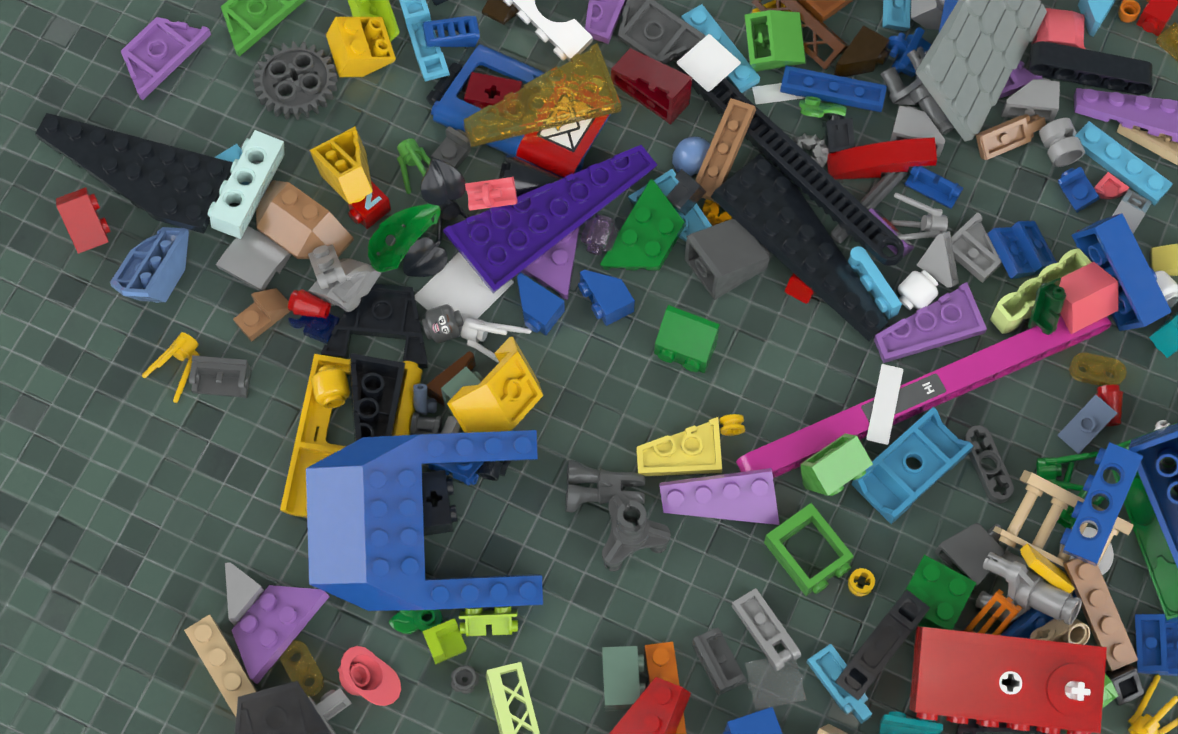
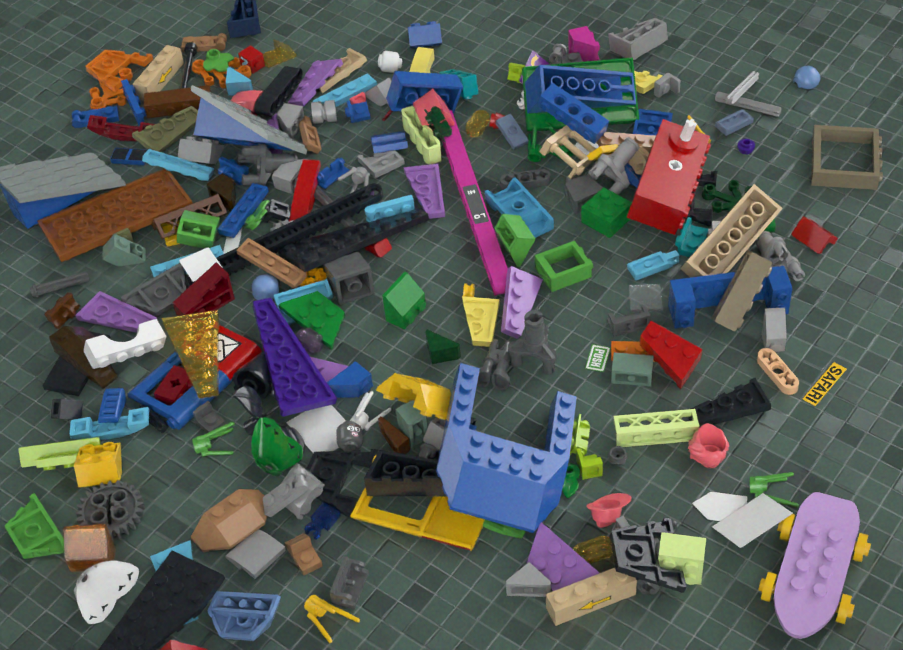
camera: 75 degrees left, 20 degrees down
medium lavender wing [121,17,211,100] -> none
light aqua brick [208,130,285,239] -> none
red cone [288,289,331,319] -> none
yellow wedge [309,126,373,205] -> none
yellow head [311,365,350,409] -> none
red brick [348,181,391,229] -> none
sand blue arm [413,384,437,415] -> none
coral hips [465,177,518,211] -> none
blue slope [578,270,635,326] -> none
black panel [666,169,706,216] -> none
light grey plate [732,588,801,672] -> none
black slope [835,590,930,701] -> none
yellow bush [848,568,875,597] -> none
white sticker [866,364,903,445] -> none
white head [898,270,939,310] -> none
light grey slope [917,231,959,288] -> none
orange tile [964,589,1022,635] -> none
none -> clear orange slope [63,524,116,572]
none -> white piece [74,561,139,624]
none -> dark green slope [425,329,461,364]
none -> sticker [585,344,611,372]

